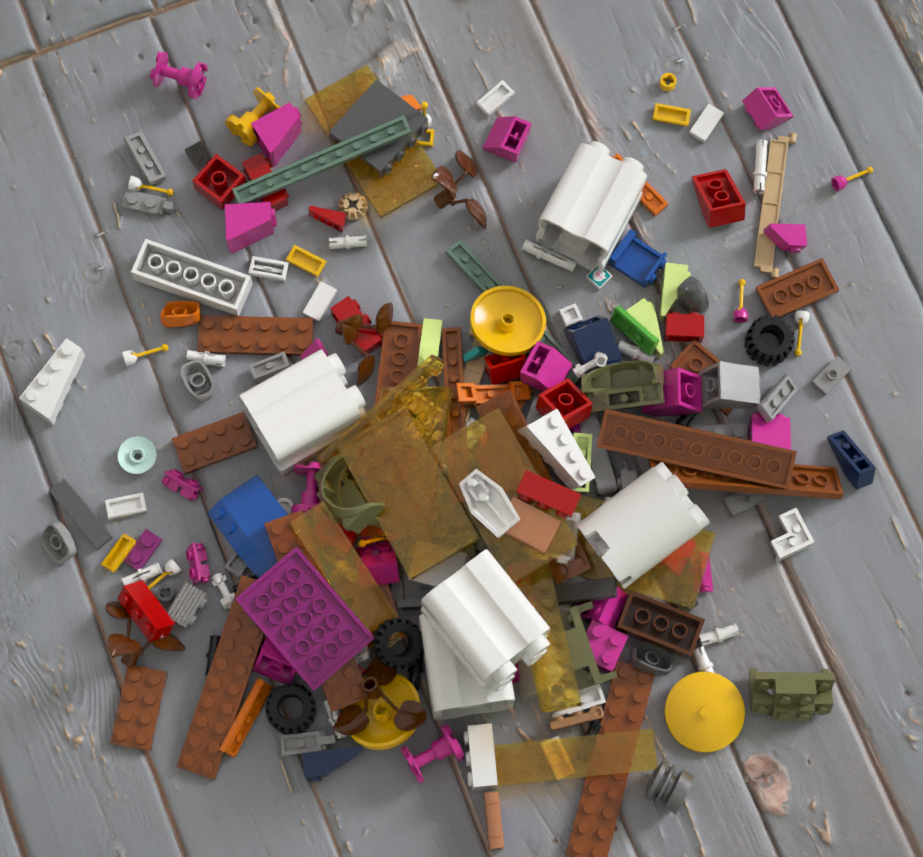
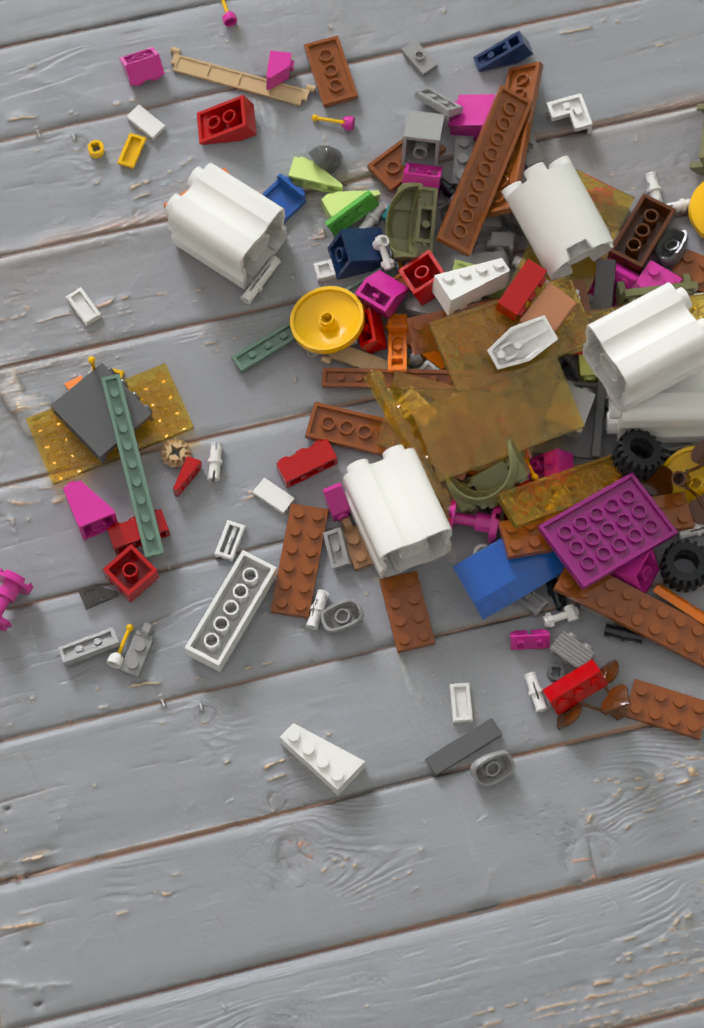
camera: 75 degrees left, 5 degrees down
yellow tile [100,533,136,572] -> none
light aqua dish [118,436,157,474] -> none
hinge [122,344,168,367] -> none
magenta plate [124,529,163,571] -> none
white hinge [147,558,182,589] -> none
orange piece [160,301,201,328] -> none
dark pink hinge [162,469,204,501] -> none
yellow piece [225,87,280,147] -> none
dark pink slope [225,202,277,253] -> none
yellow tile [285,245,327,277] -> none
reddish brown plant [335,302,393,386] -> none
yellowish green slope [418,318,443,375] -> none
reddish brown plant [431,150,487,230] -> none
teal tile [462,346,489,362] -> none
dark pink slope [482,116,532,163] -> none
tile [586,266,612,290] -> none
red brick [664,312,704,343] -> none
black tyre [744,314,795,366] -> none
white pin [752,139,768,195] -> none
hinge [794,311,810,356] -> none

